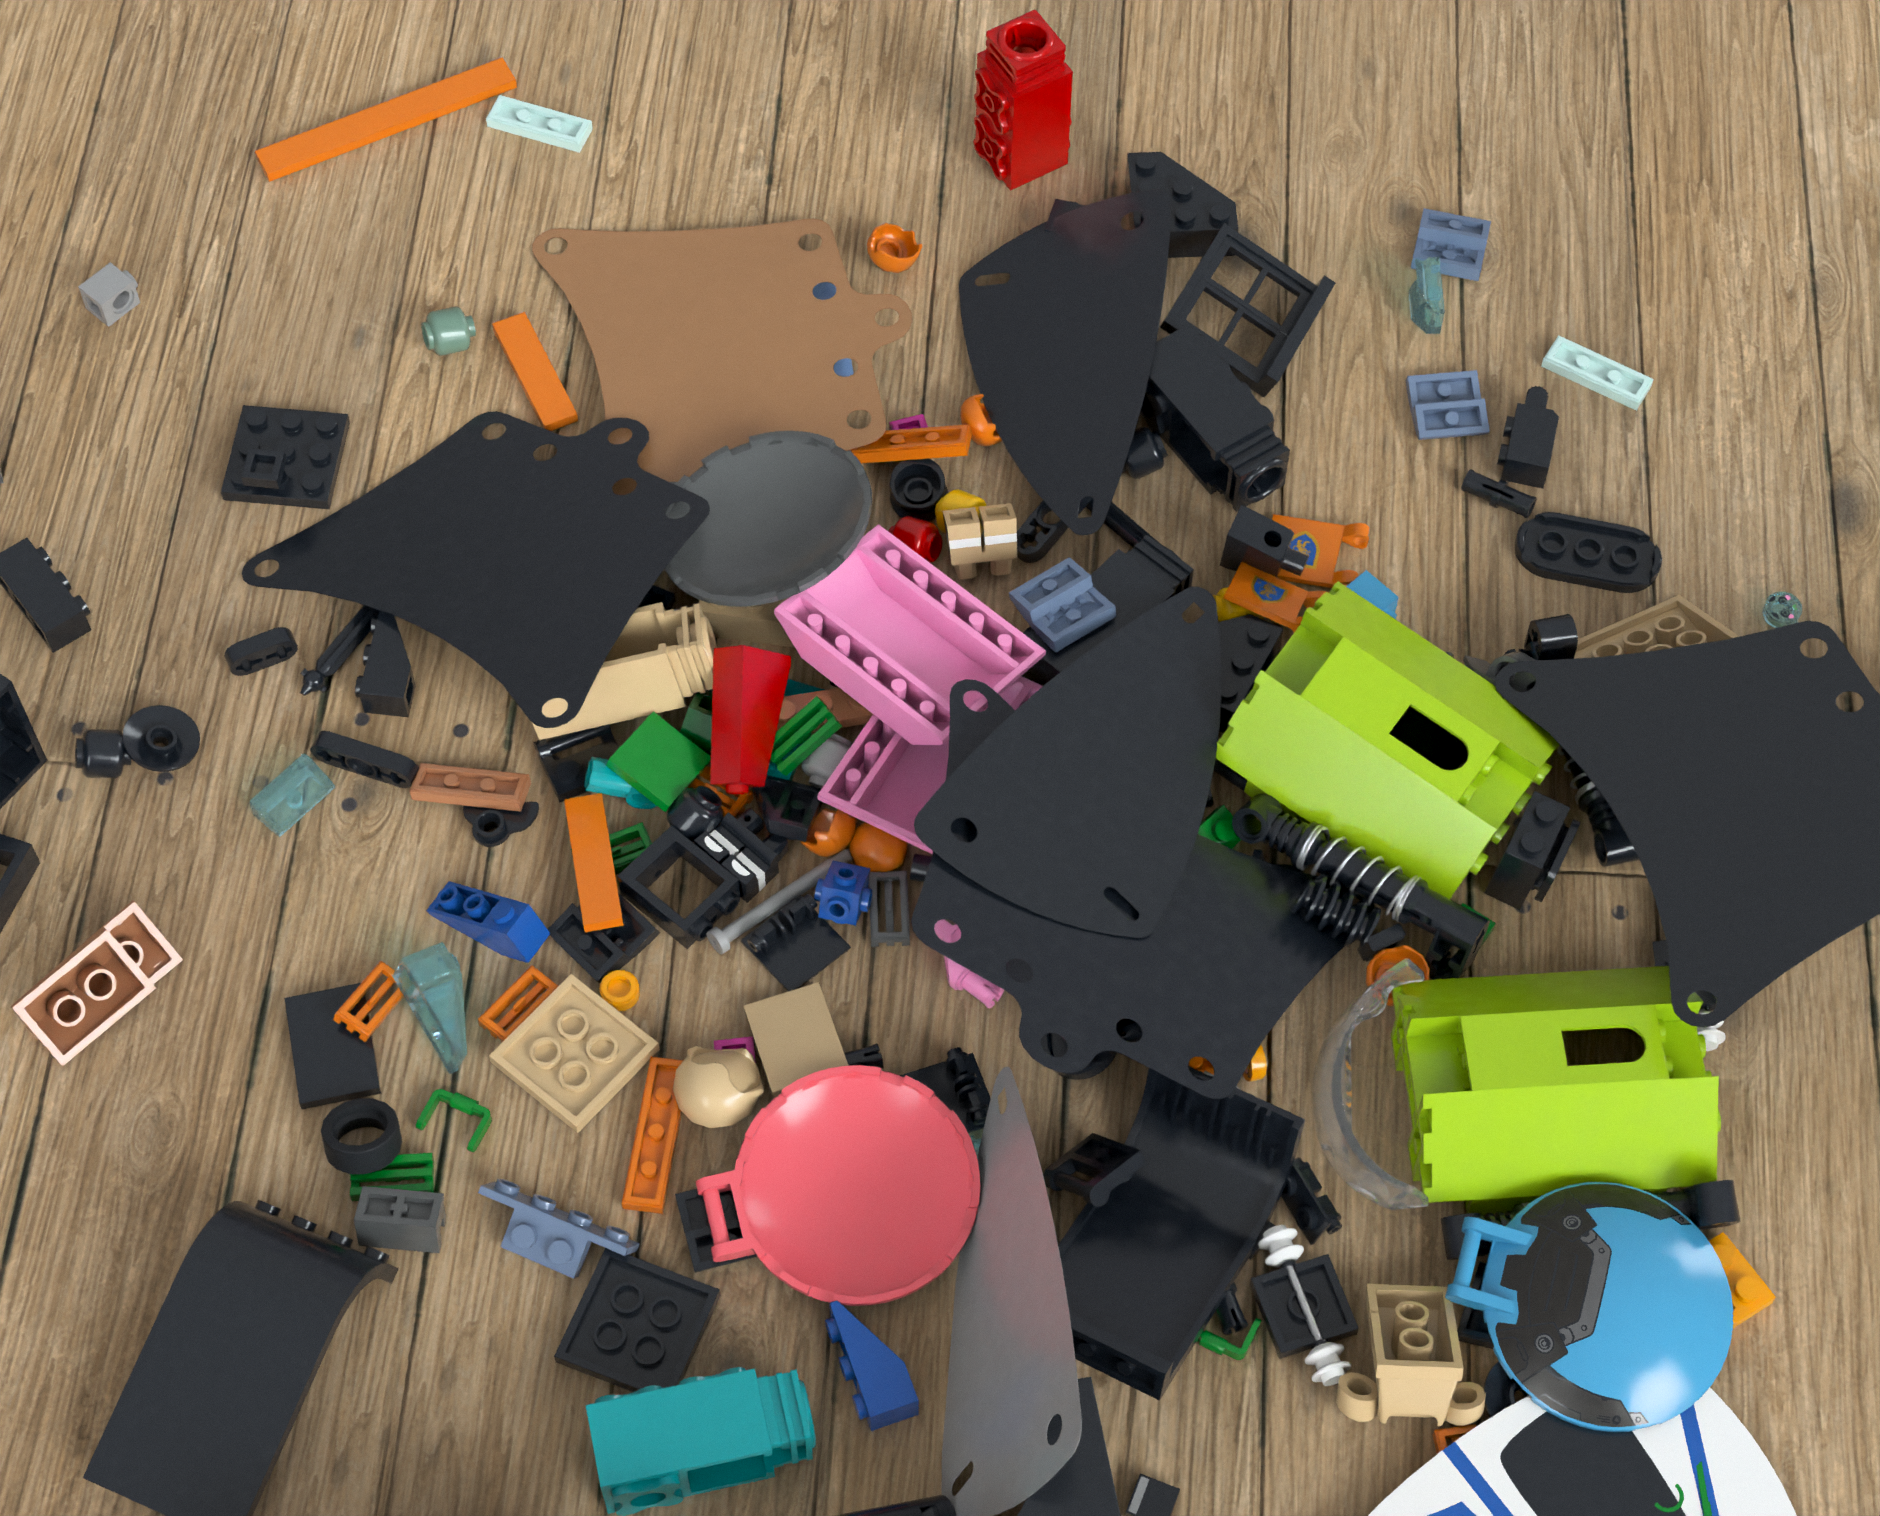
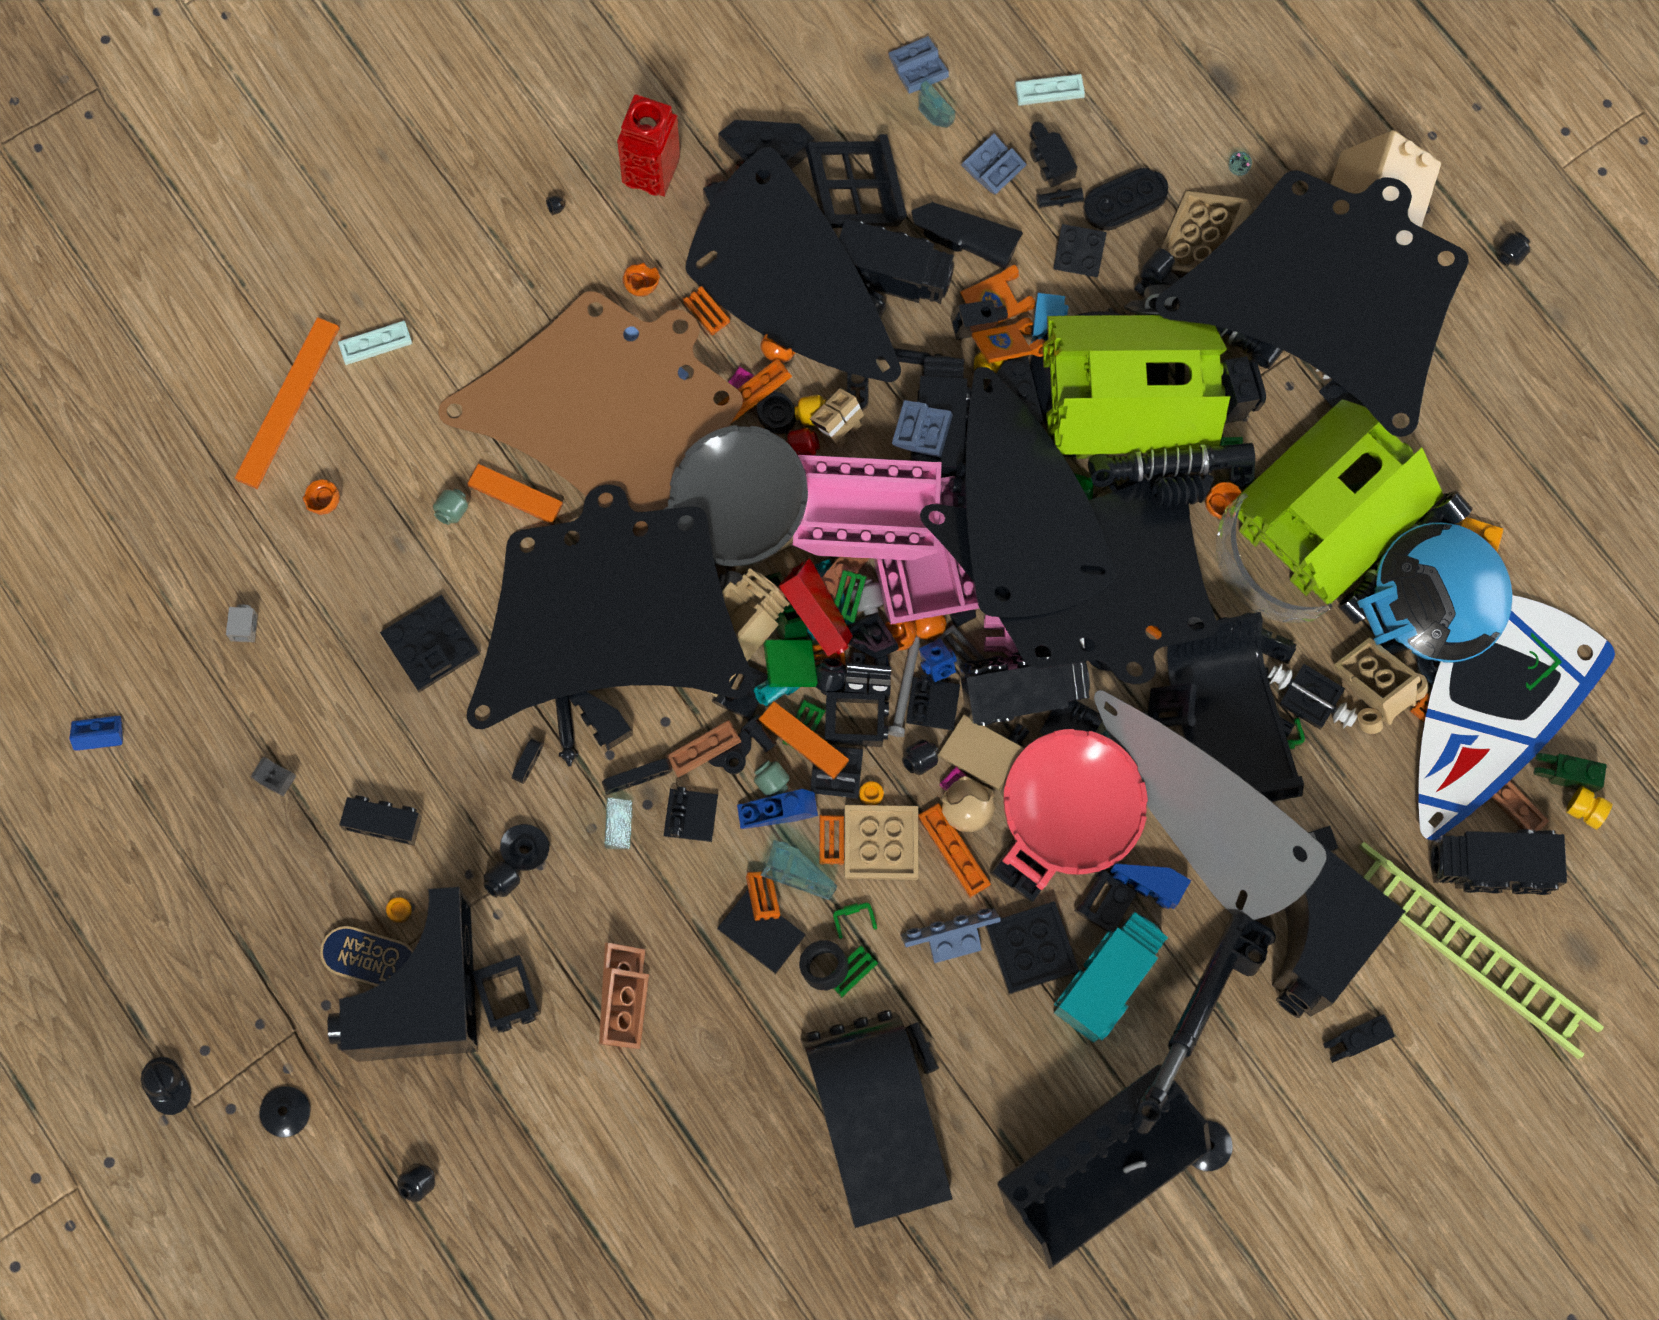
camera: 45 degrees left, 15 degrees up
dark grey hinge [354,1186,446,1253] -> none
none -> orange hair [303,479,340,515]
none -> black hinge [546,195,565,215]
none -> black hinge [663,787,718,842]
none -> orange tile [683,286,730,336]
none -> black pin [741,715,777,753]
none -> sand green head [754,760,790,797]
none -> black head [902,739,939,775]
none -> black pin [905,1022,939,1074]
none -> black panel [911,202,1023,269]
none -> black piece [959,648,1090,726]
none -> black hinge [1053,224,1107,278]
none -> black plate [1075,870,1137,933]

